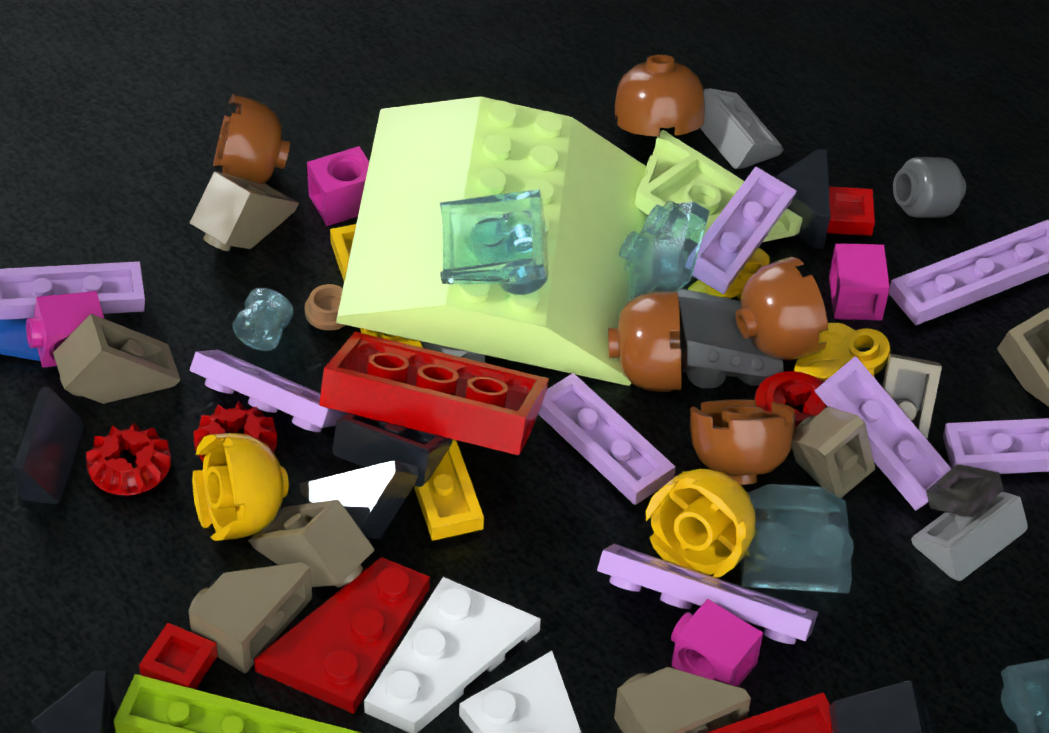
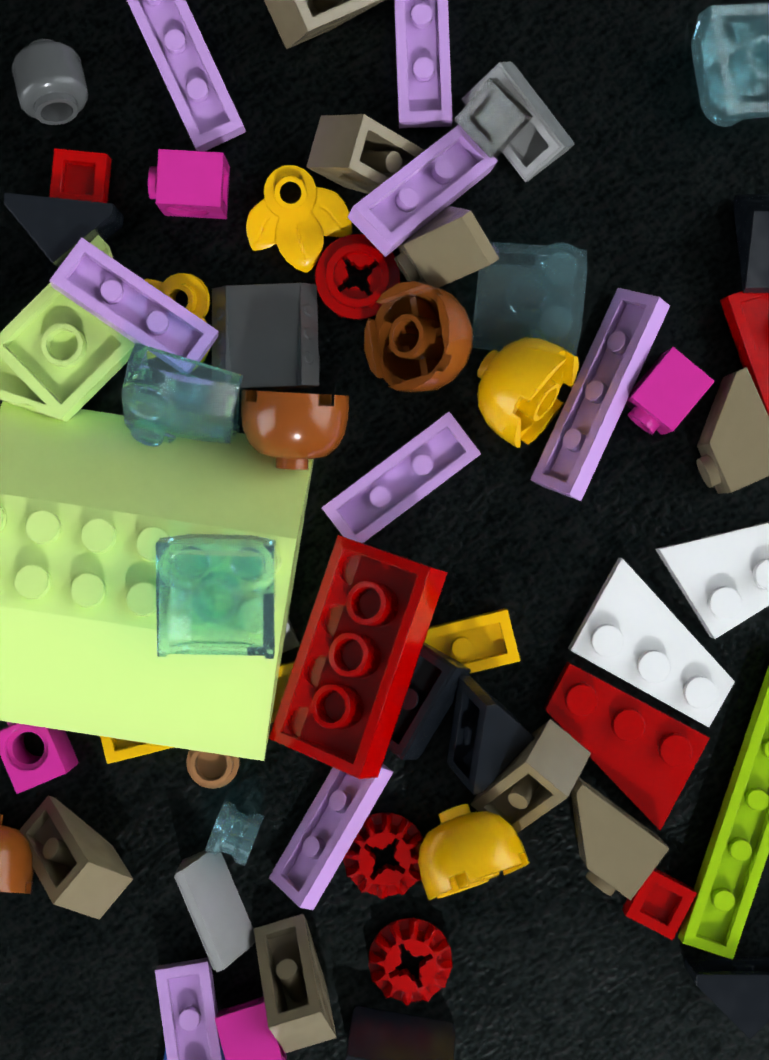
camera: 85 degrees left, 40 degrees up
dark orange cylinder [736,257,828,361] -> none
none -> light grey slope [174,847,255,972]

